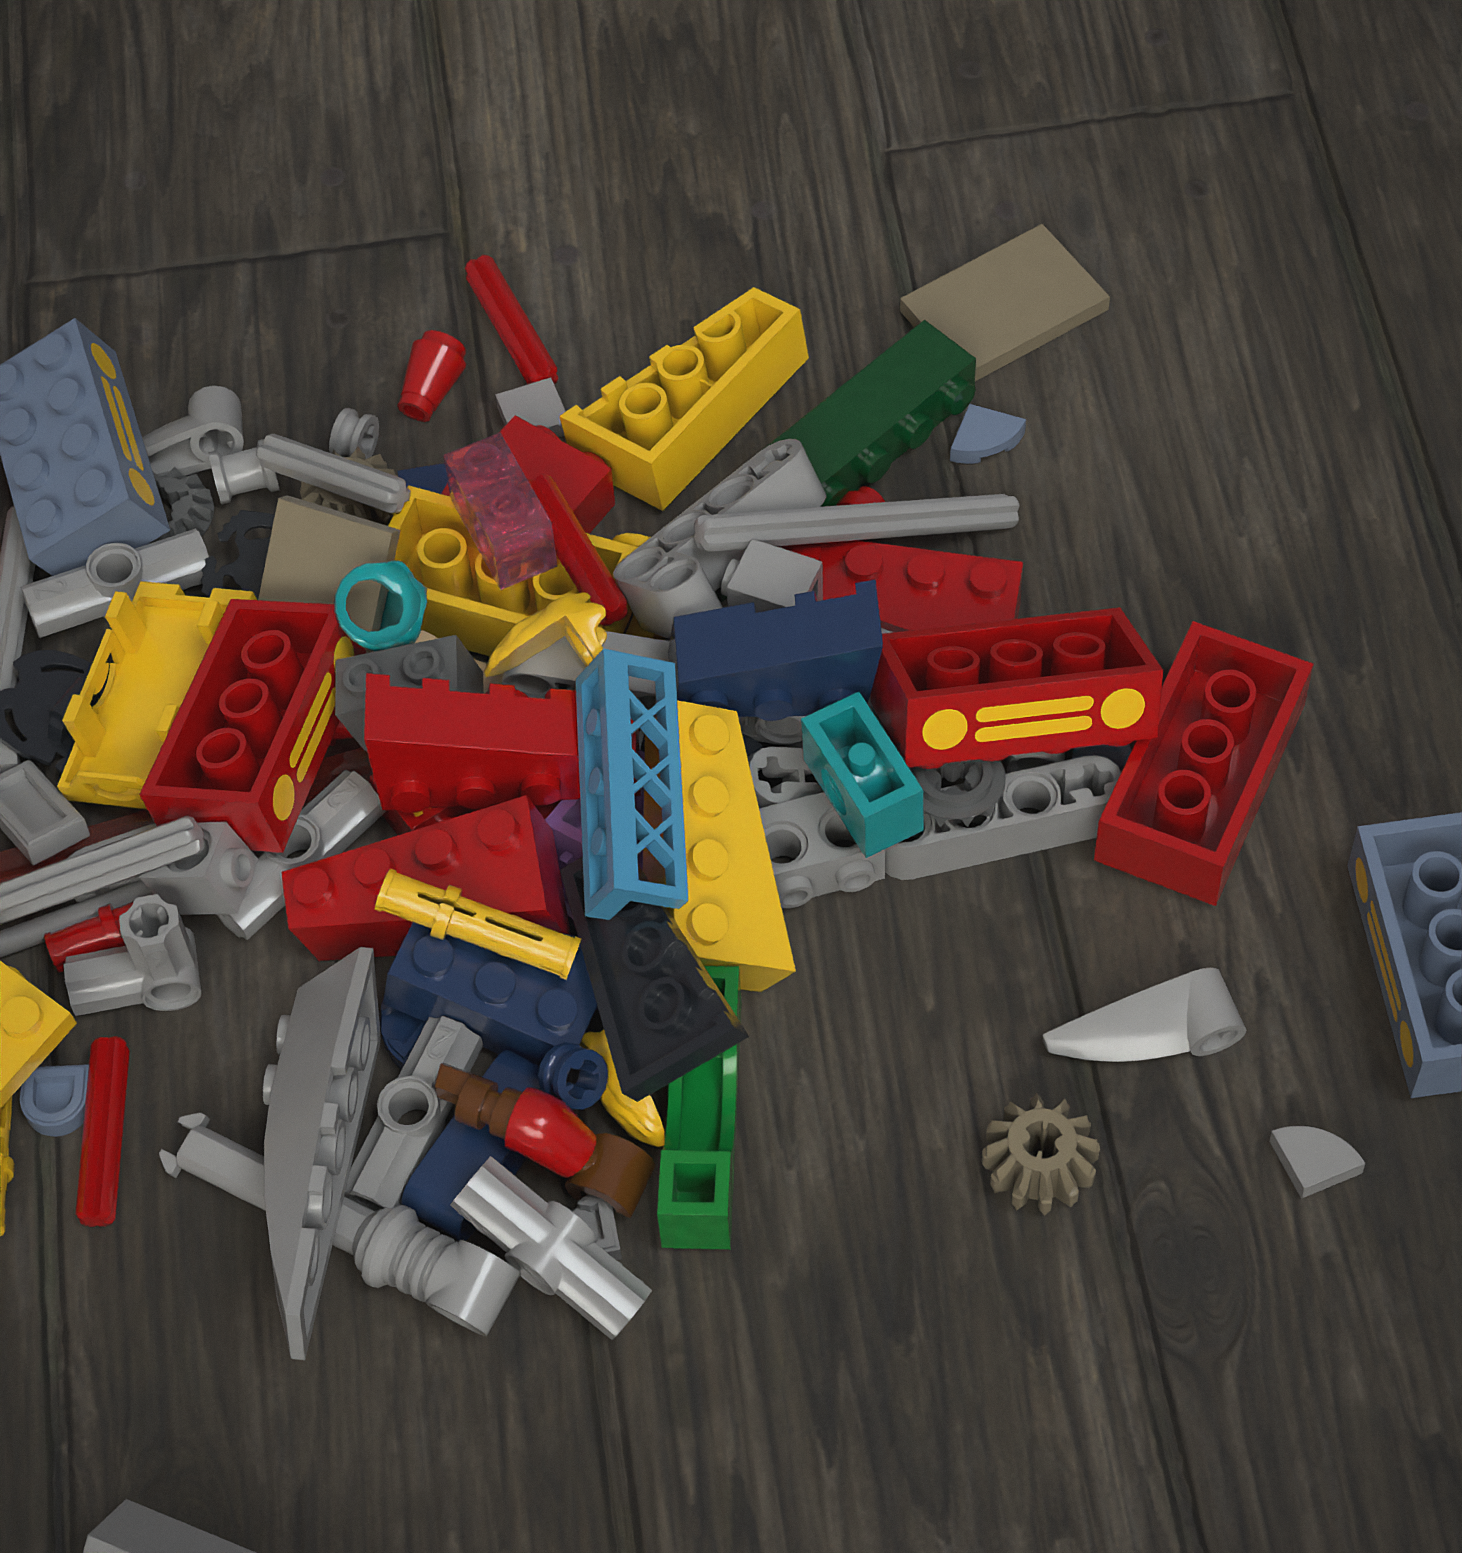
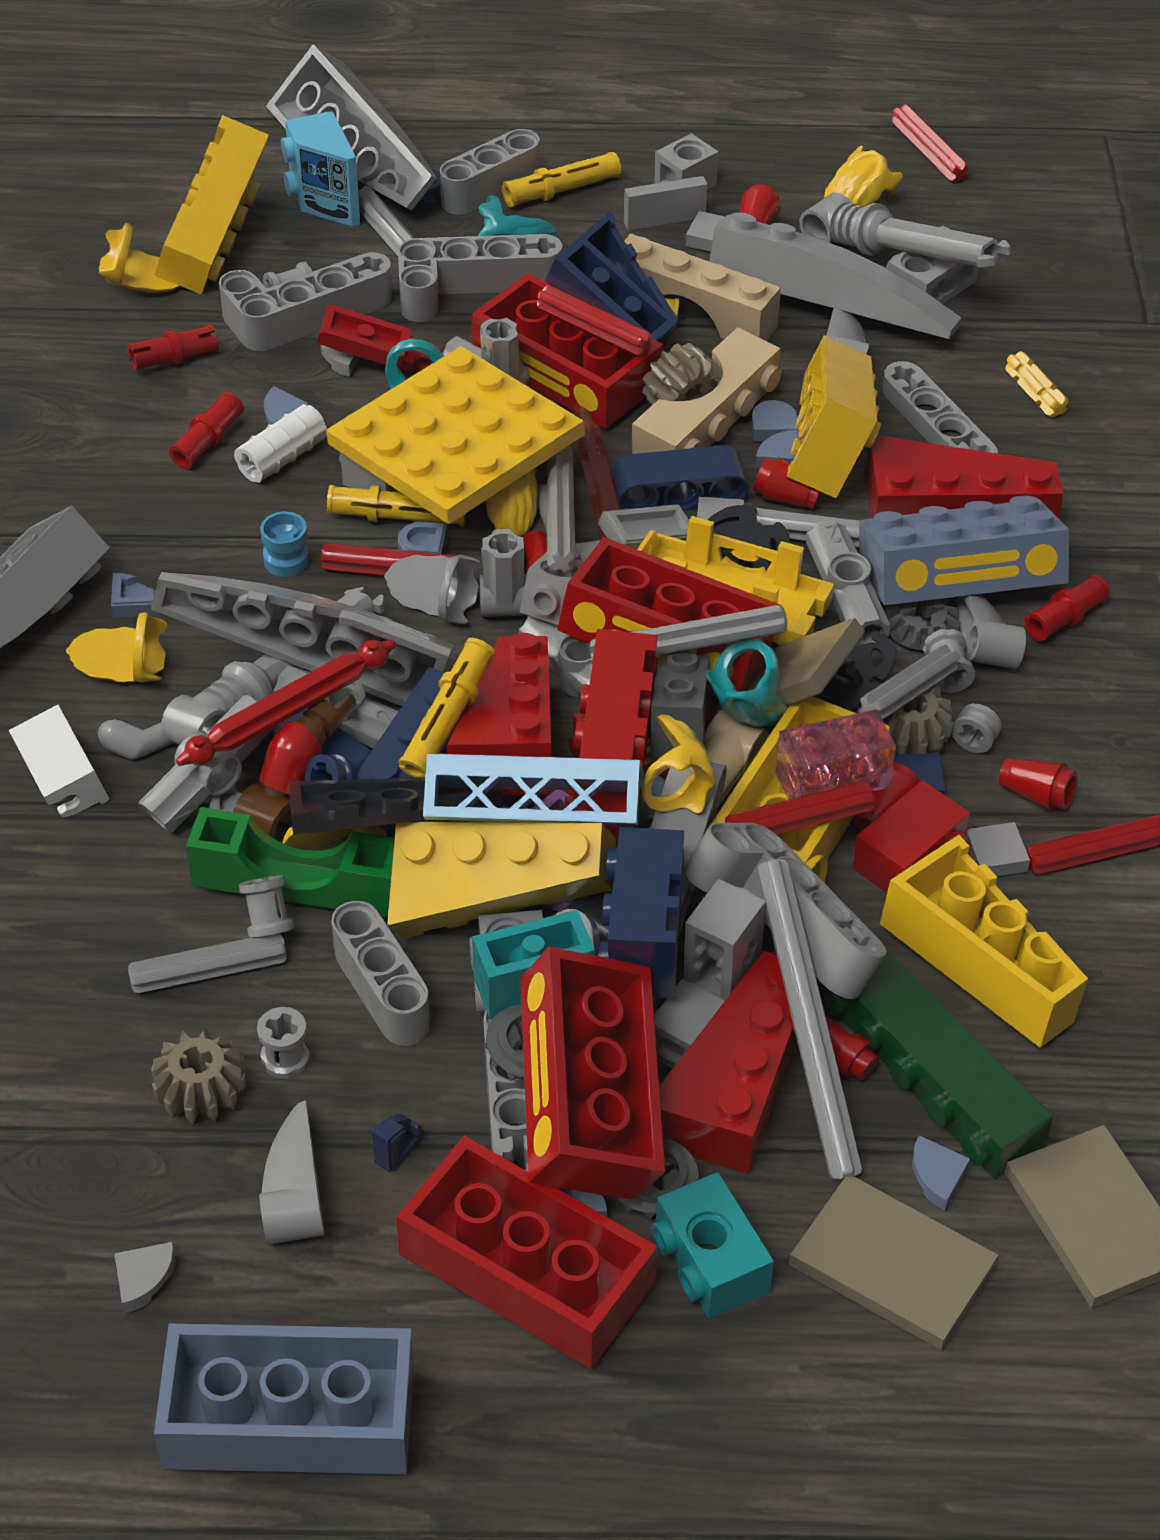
camera: 95 degrees right, 10 degrees down
none -> white hinge [9,705,110,817]
none -> yellow piece [66,612,167,683]
none -> light grey arm [97,719,174,760]
none -> sand blue tile [111,573,160,618]
none -> light grey axle [128,933,287,994]
none -> red wheel [176,640,396,766]
none -> light grey bush [239,875,295,937]
none -> light grey bush [257,1007,310,1079]
none -> dark azure wheel [260,511,310,577]
none -> light grey beam [331,901,430,1046]
none -> dark blue tile [372,1114,424,1173]
none -> light grey piece [384,555,480,624]
none -> light grey axle [590,605,787,661]
none -> teal brick [651,1172,774,1319]
none -> dark tan tile [789,1175,999,1351]
none -> red pin [1024,574,1110,641]

